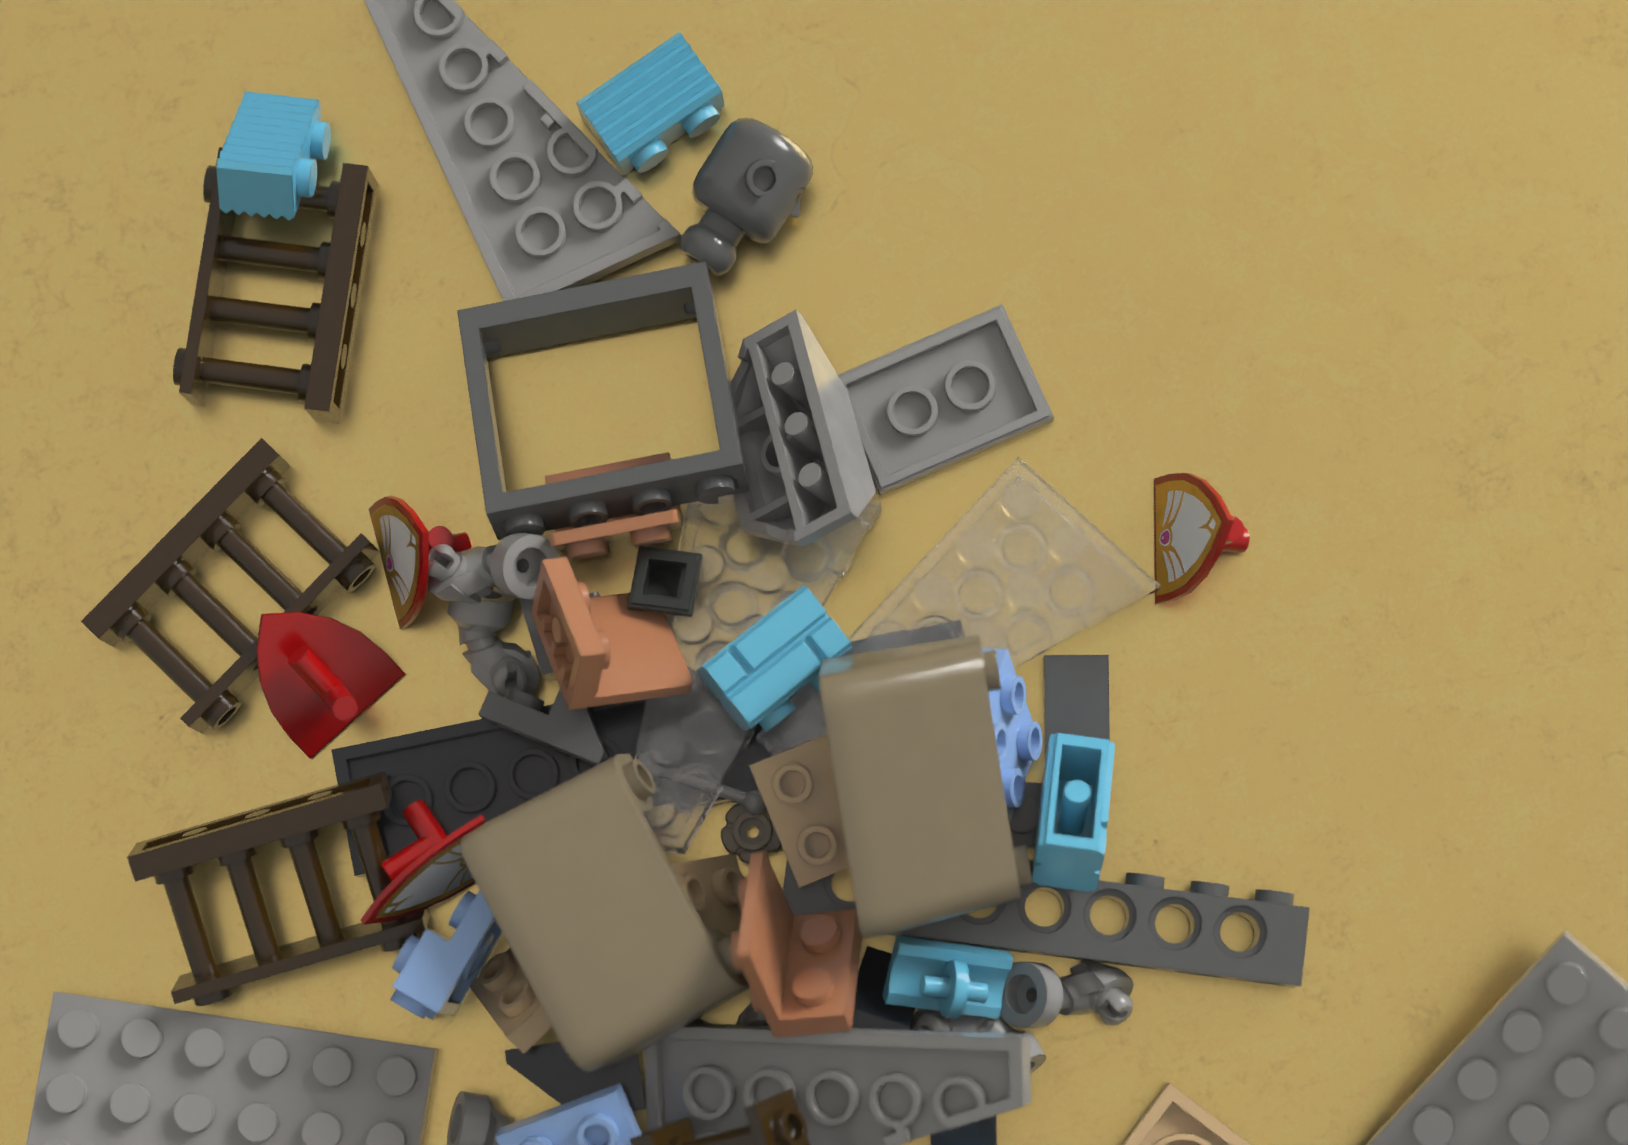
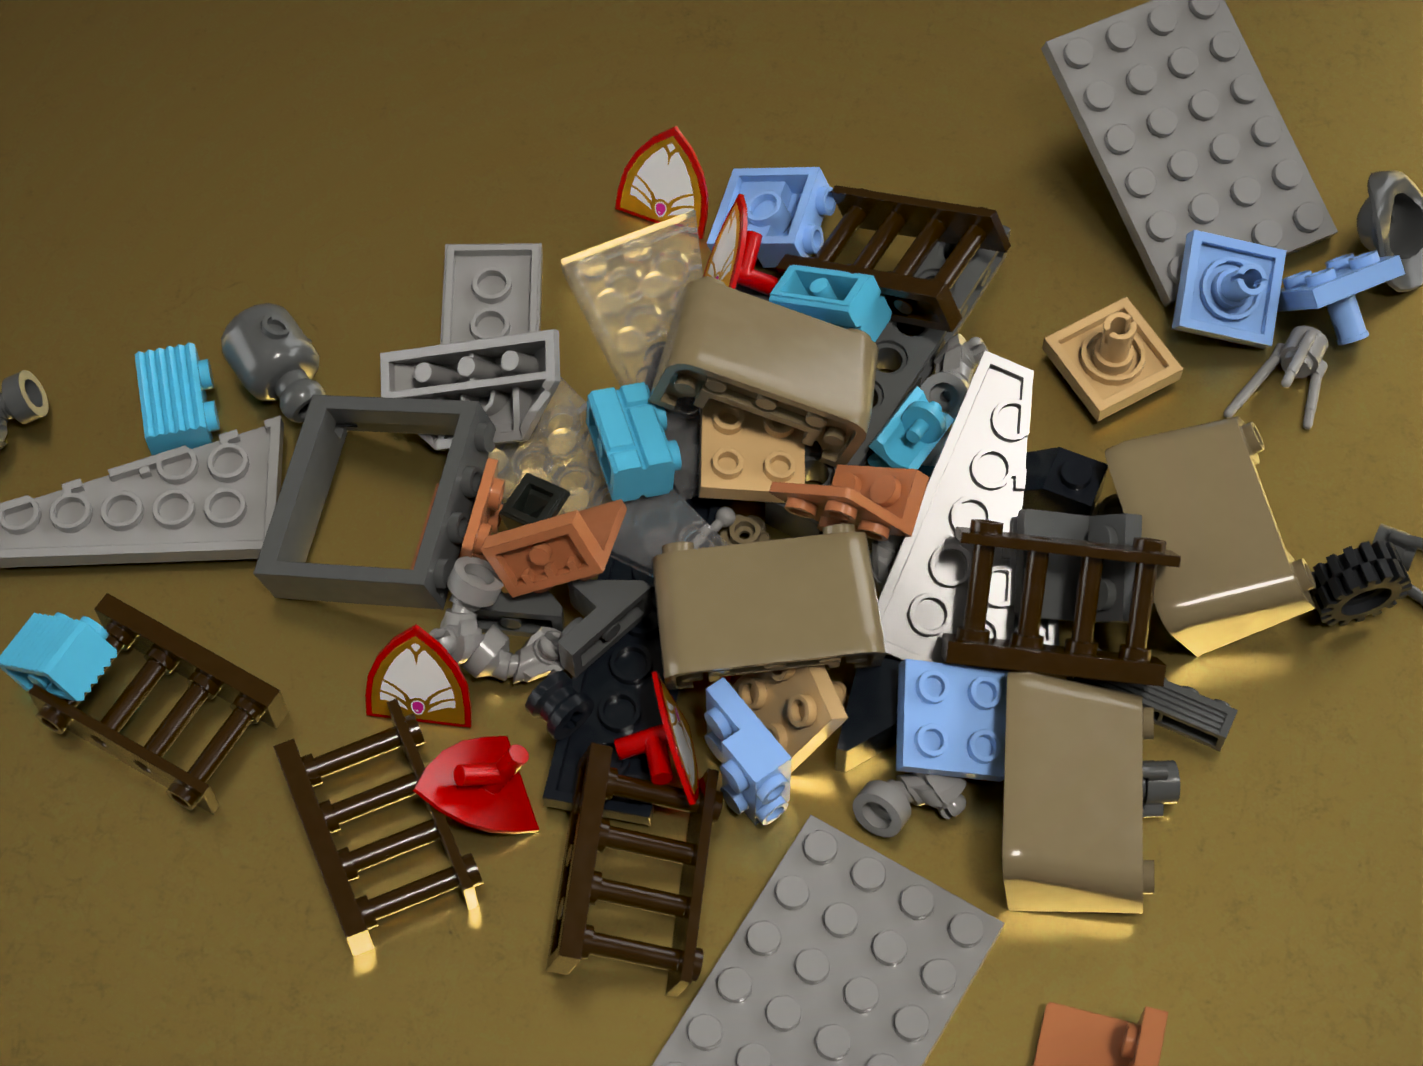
camera: 75 degrees left, 20 degrees down
none -> black wheel [525,671,594,740]
none -> shield [703,193,778,296]
none -> light blue plate [706,167,836,268]
none -> dark brown fence [776,185,1011,332]

